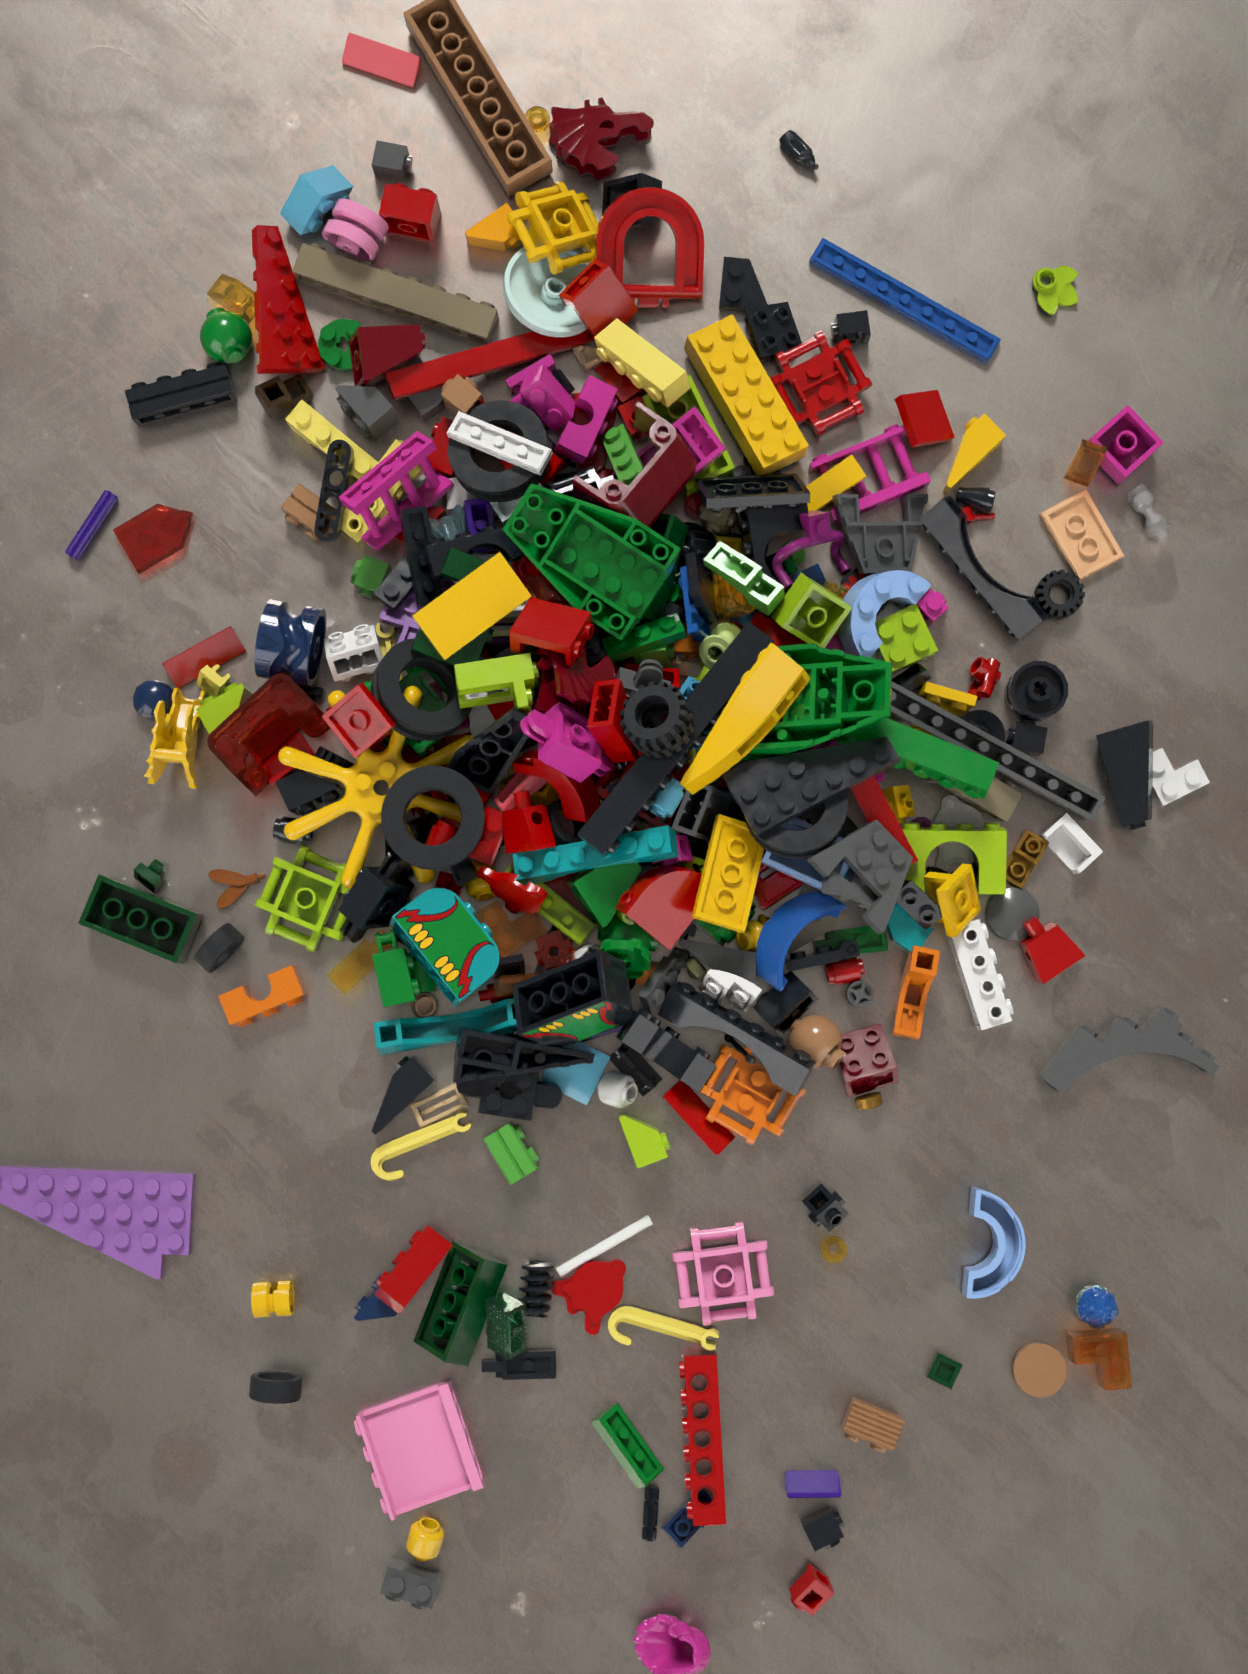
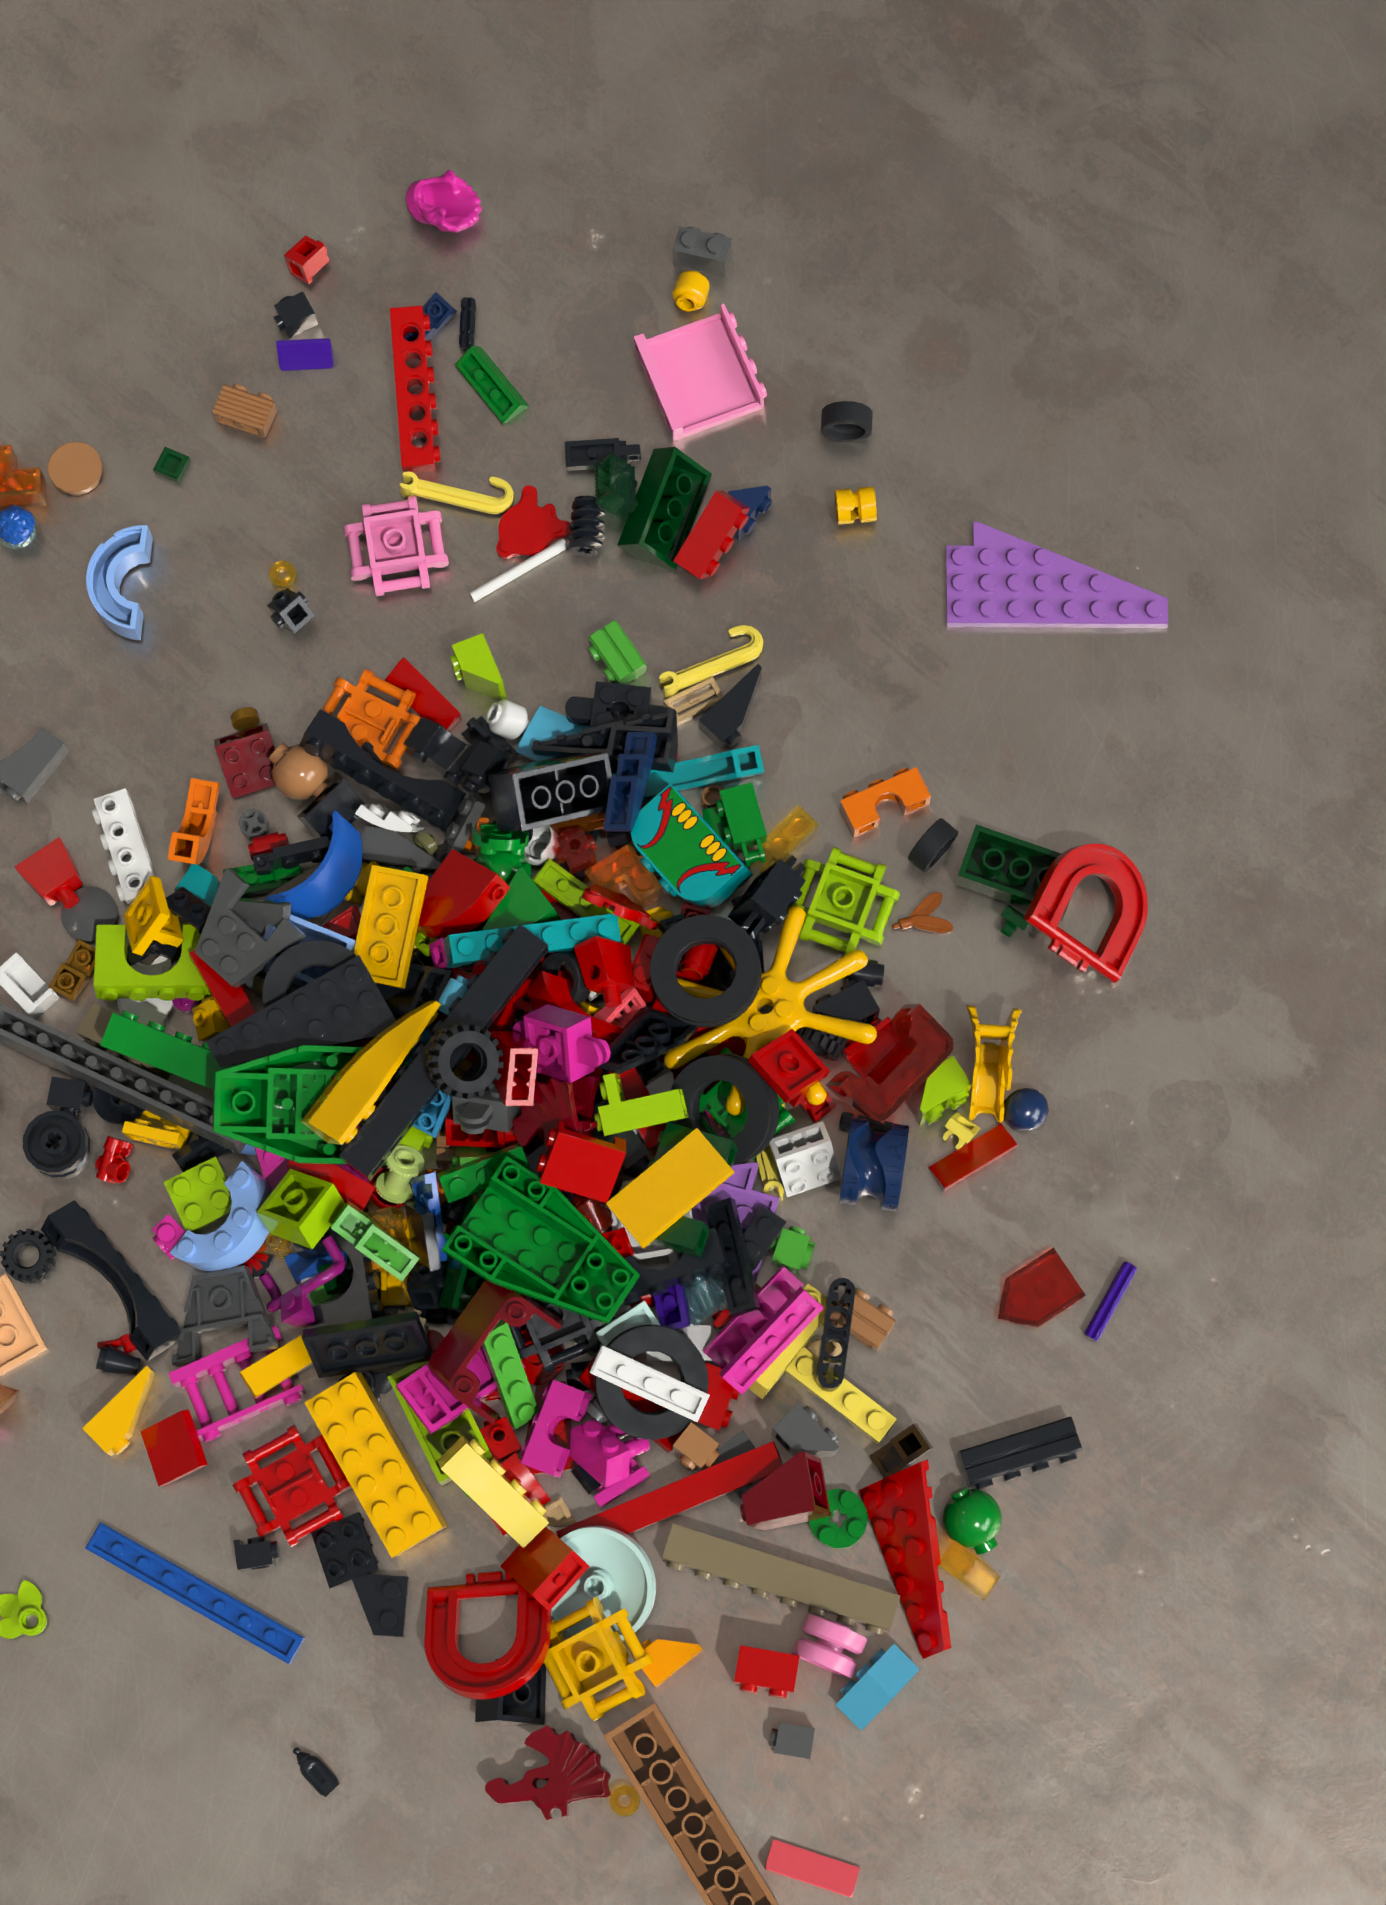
camera: 175 degrees right, 10 degrees down
none -> dark blue slope [604,732,657,831]
none -> red piece [1024,844,1148,983]

